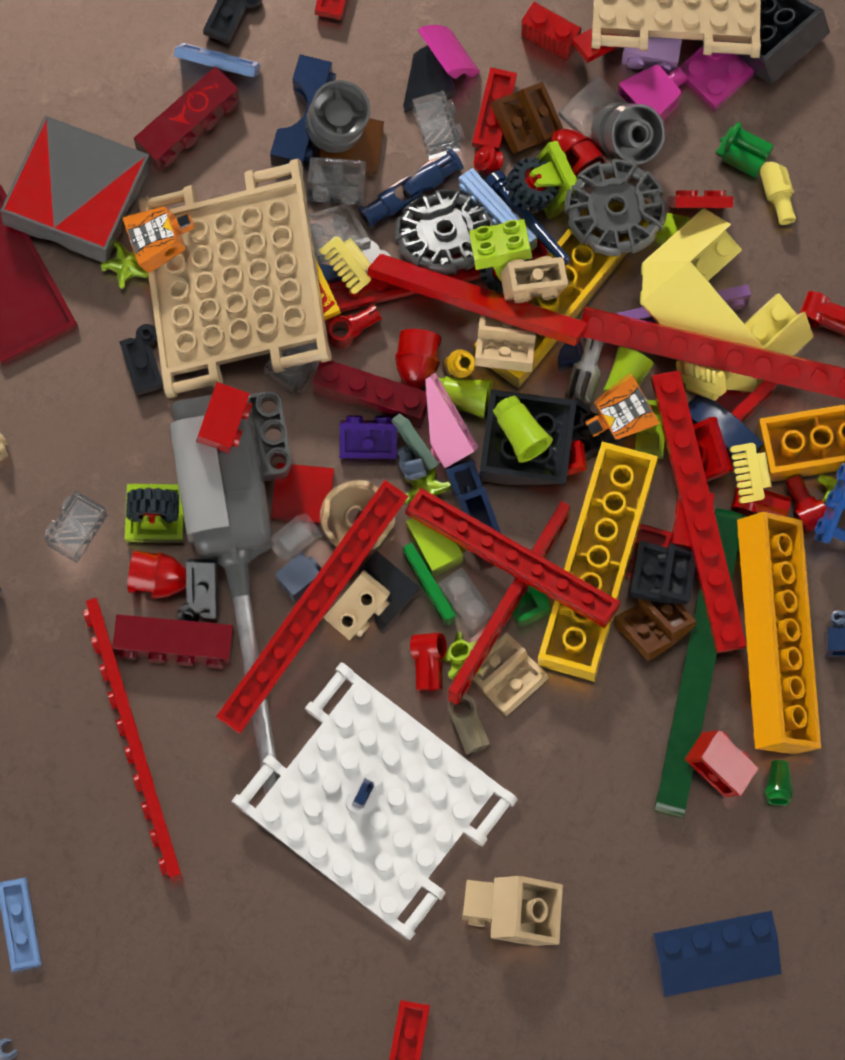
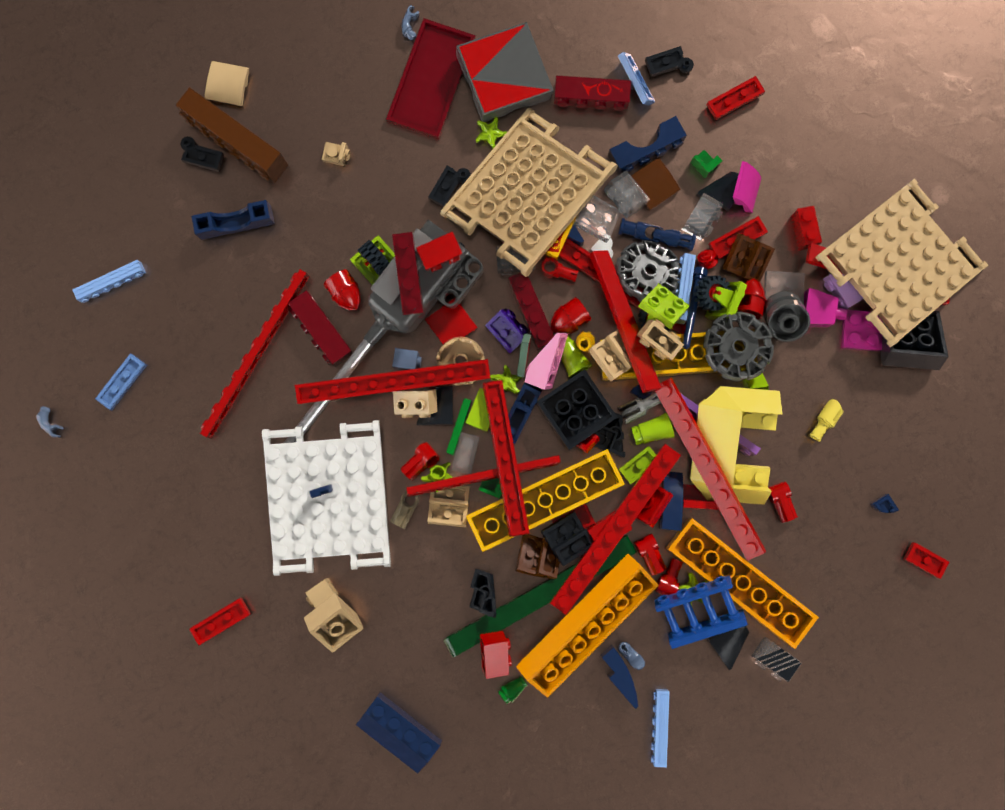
camera: 50 degrees right, 10 degrees up
clear brick [44,491,108,563] -> none
orange torso [123,207,195,273] -> none
hinge [177,558,218,622] -> none
clear brick [270,513,324,561] -> none
dark grey wheel [305,80,370,153] -> none
light yellow piece [319,236,371,294] -> none
sand blue piece [397,445,427,480] -> none
lime plant [493,396,553,462] -> none
torso [586,373,660,440] -> none
red plate [669,190,733,208] -> none
light yellow piece [676,360,726,401] -> none
green piece [715,122,774,178] -> none
light yellow piece [729,443,772,504] -> none
none -> dark red brick [392,232,424,316]
none -> black slope [469,569,497,618]
none -> green panel [690,150,723,179]

